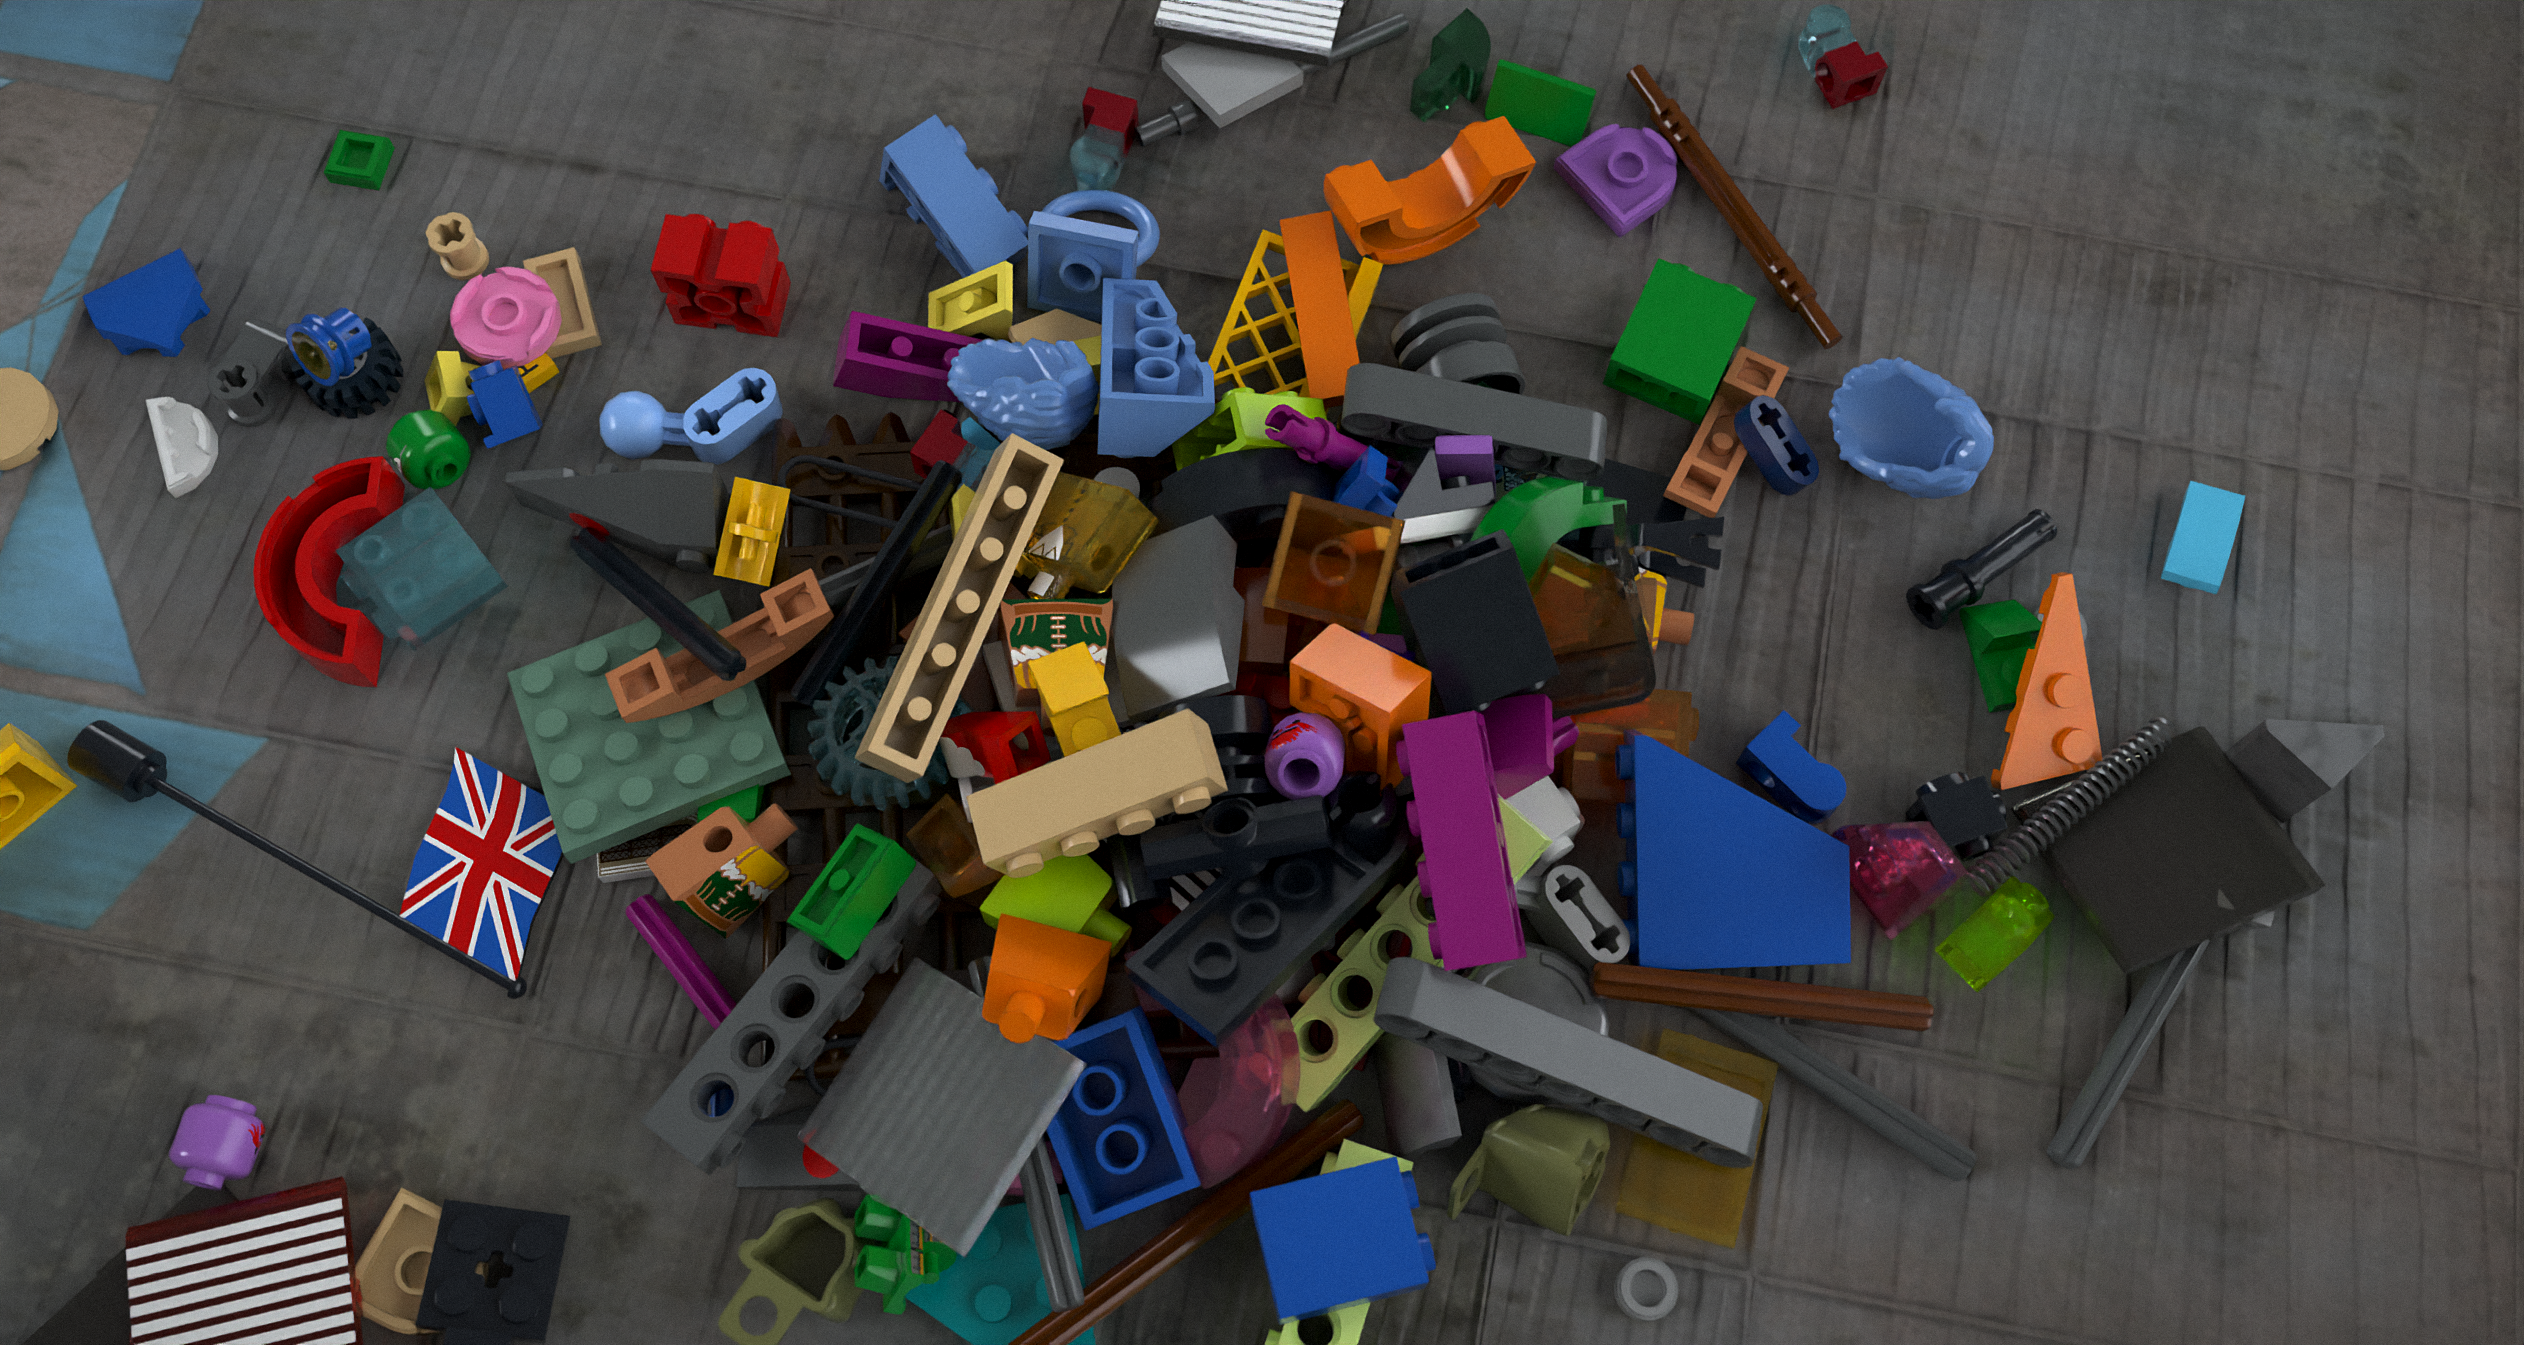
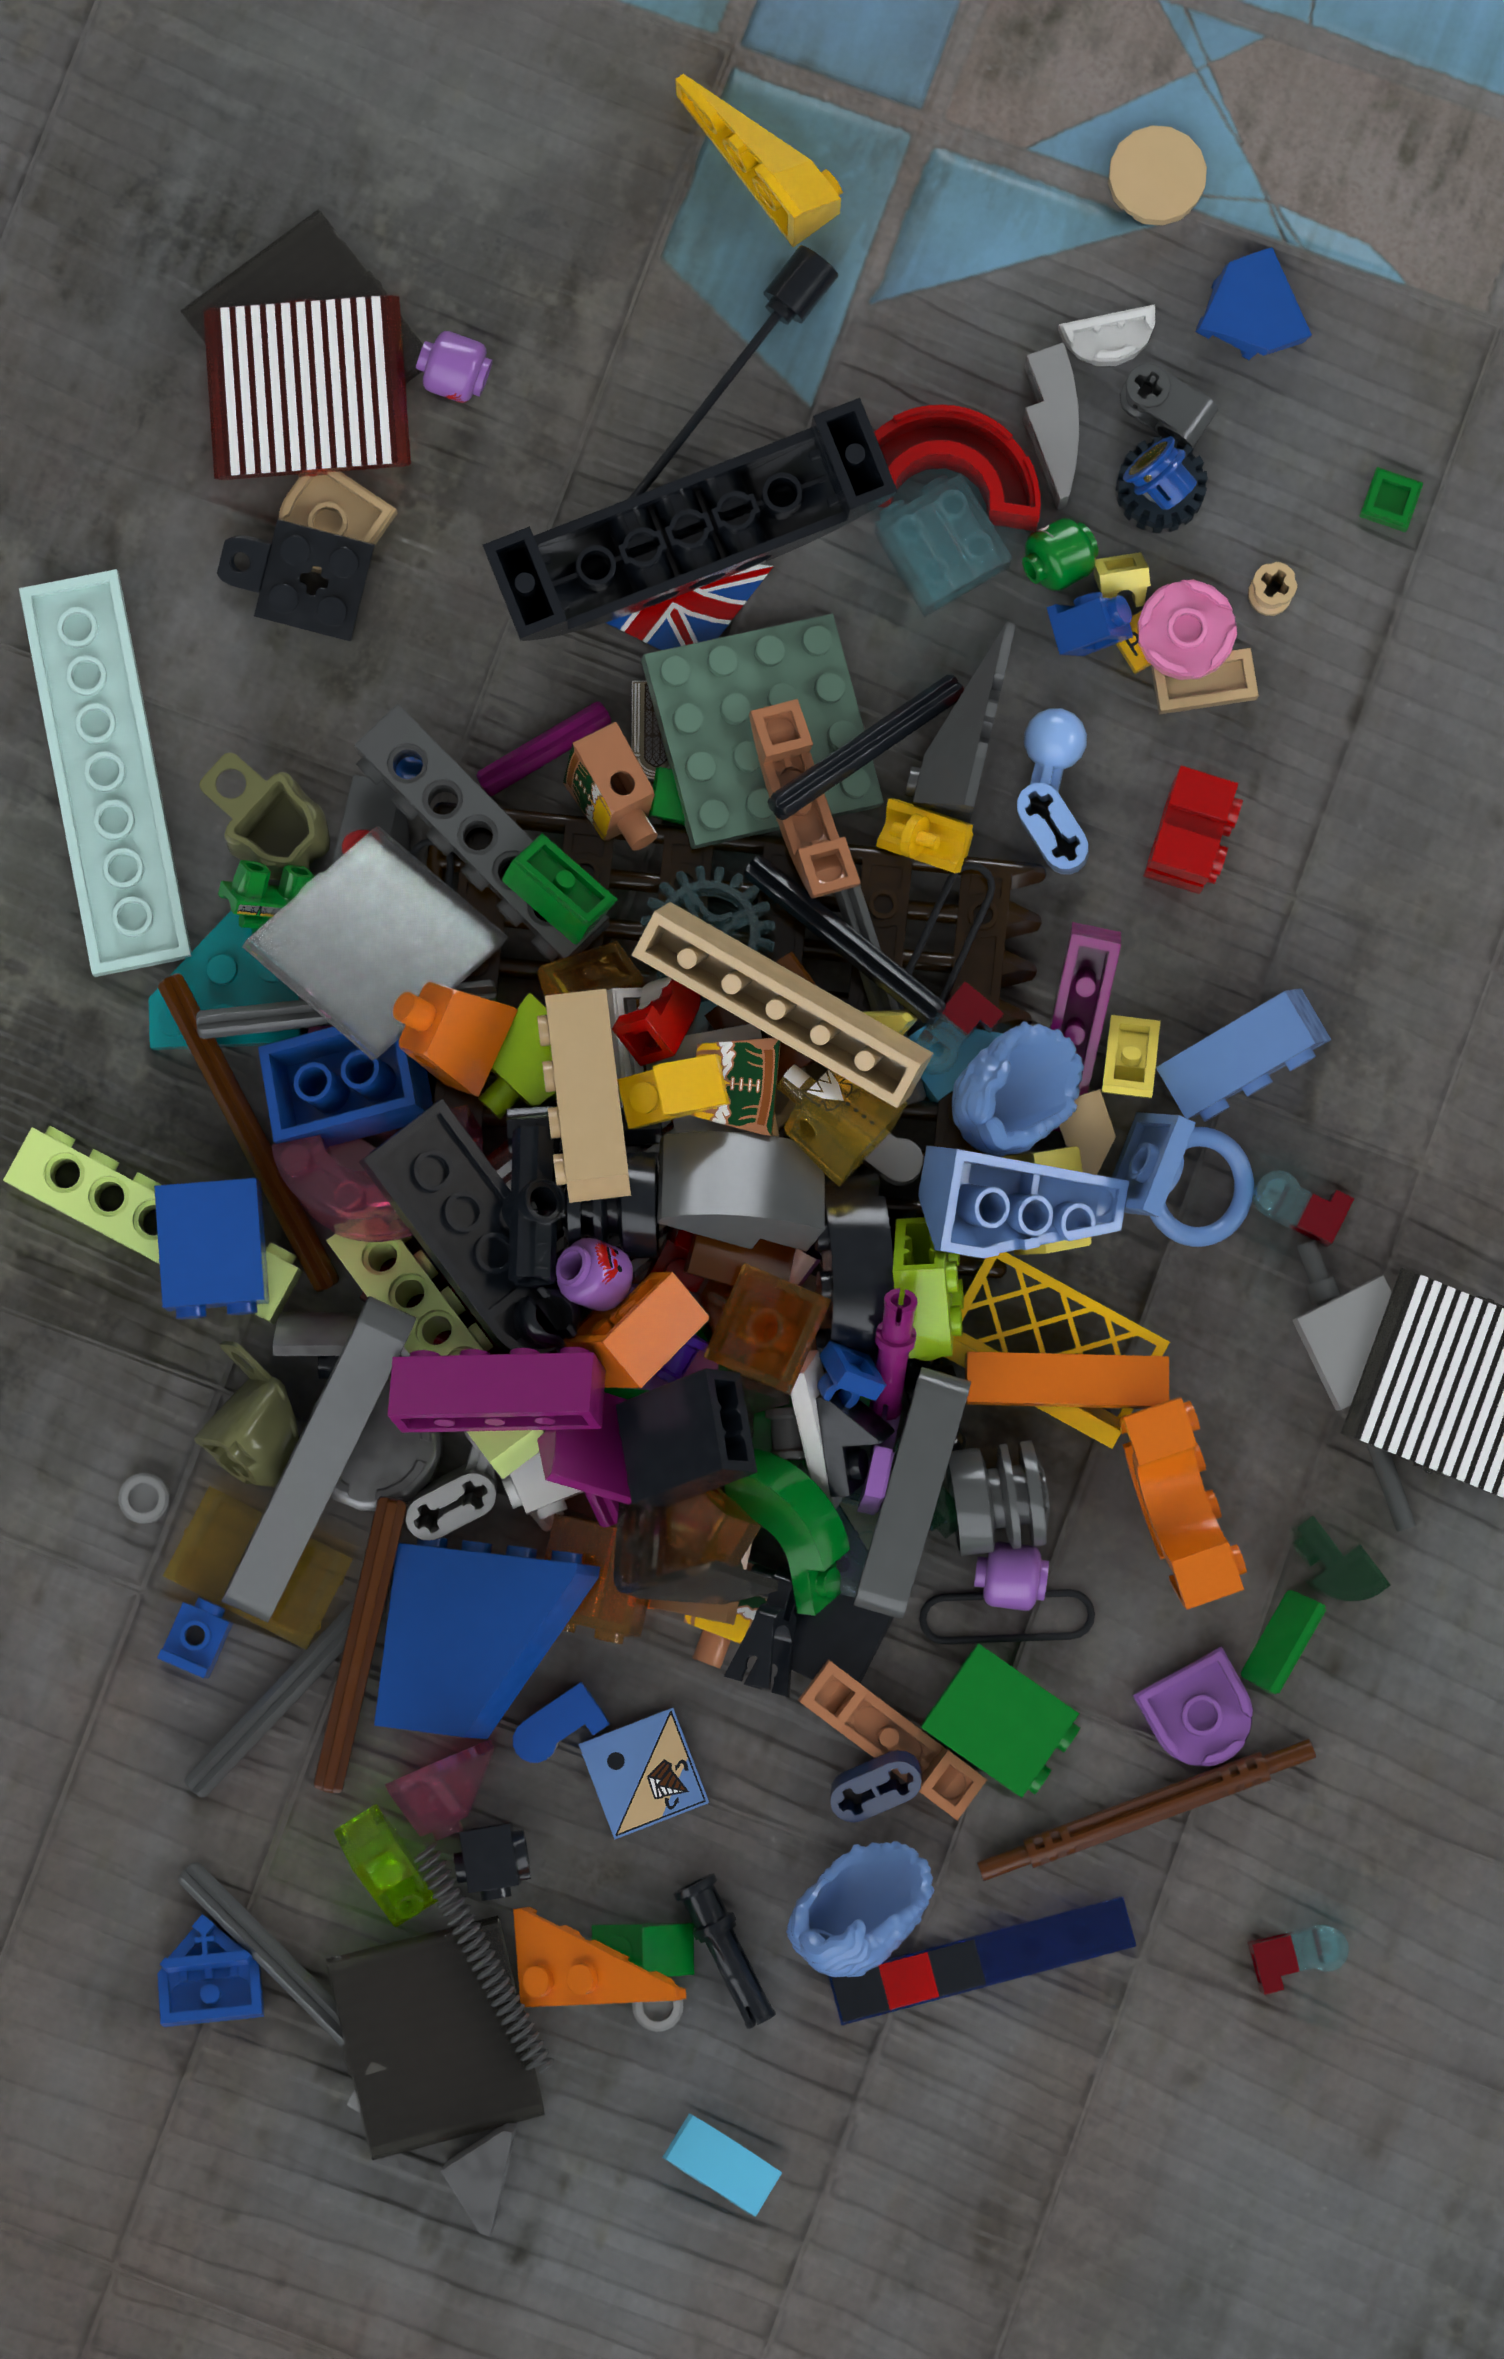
camera: 100 degrees right, 15 degrees up
none -> blue brick [157,1597,234,1678]
none -> blue slope [157,1914,265,2027]
none -> black slope [483,398,897,641]
none -> tile [578,1708,710,1840]
none -> tile [828,1896,1137,2026]
none -> black piece [919,1589,1095,1644]
none -> medium lavender head [974,1541,1049,1611]
none -> light grey slope [1023,342,1079,511]

